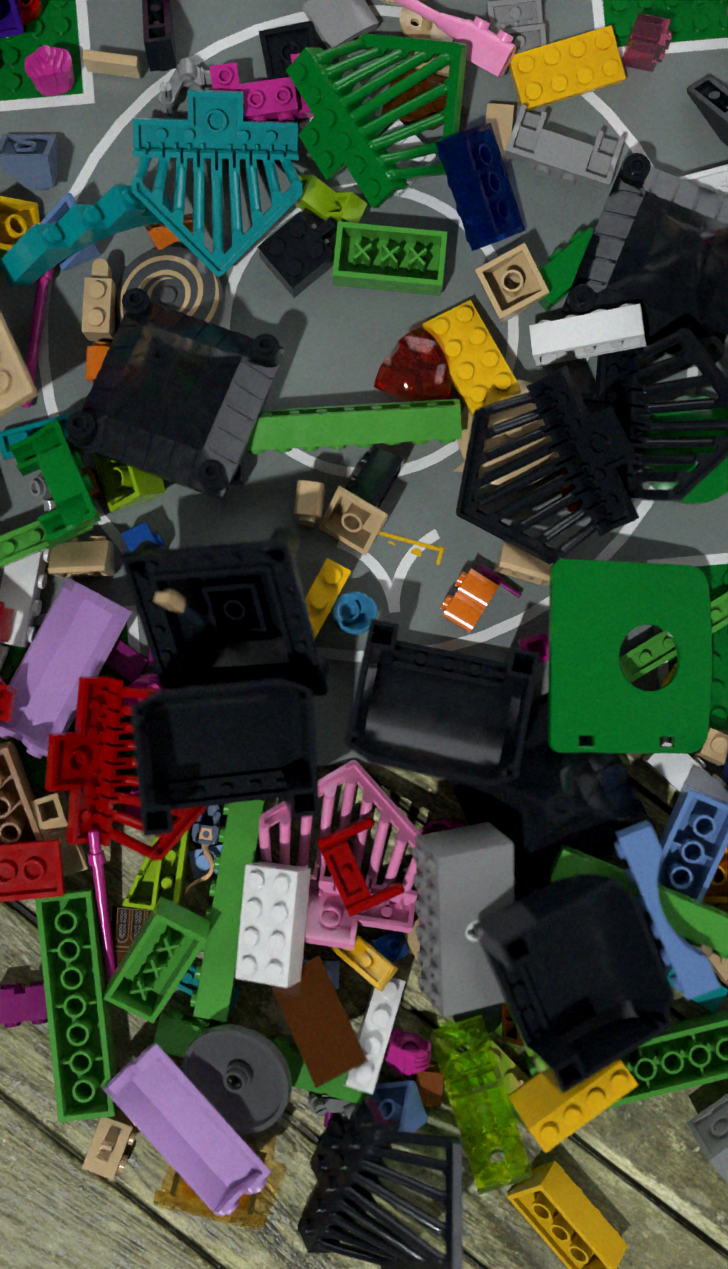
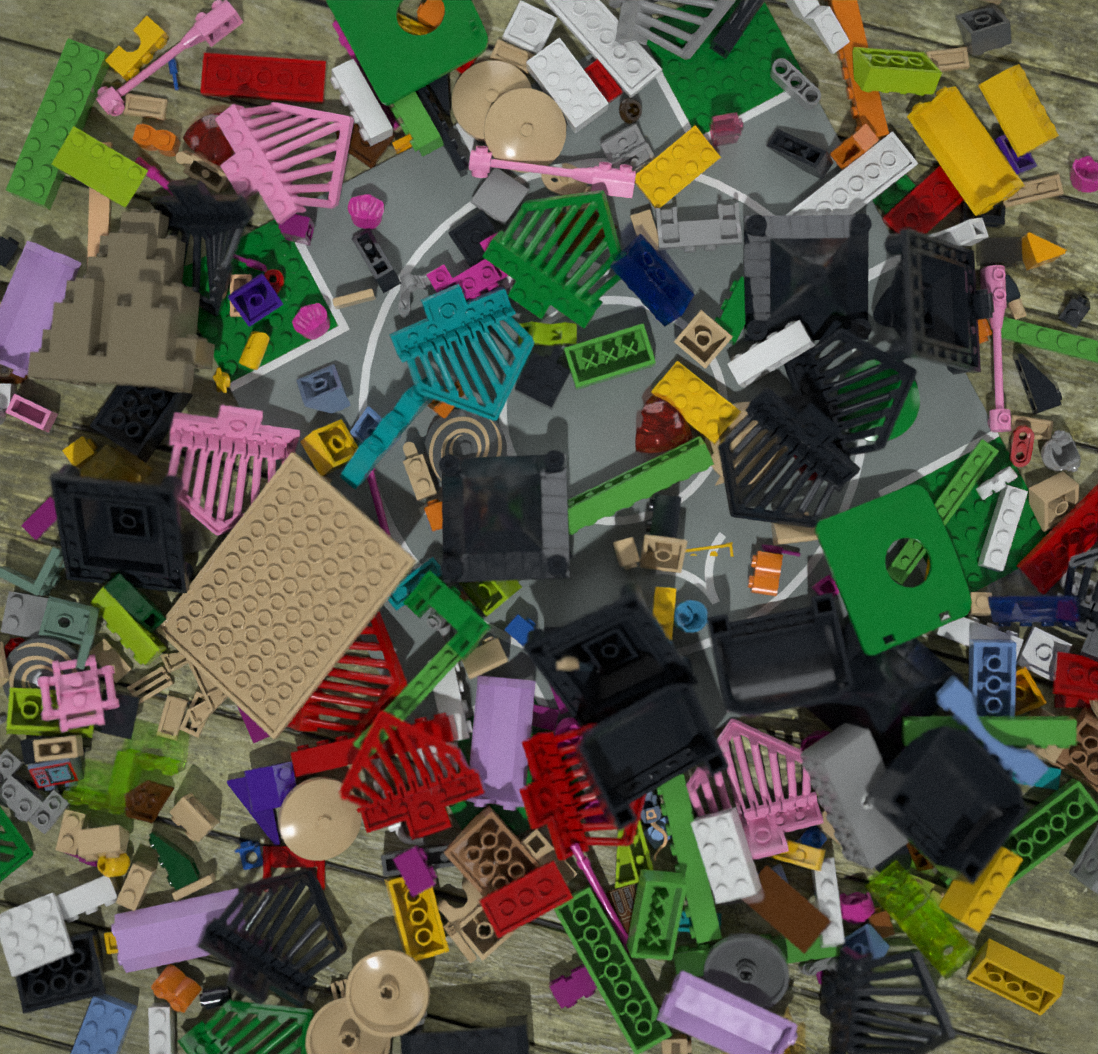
camera: 20 degrees left, 0 degrees up
red plate [316,816,405,917] -> none

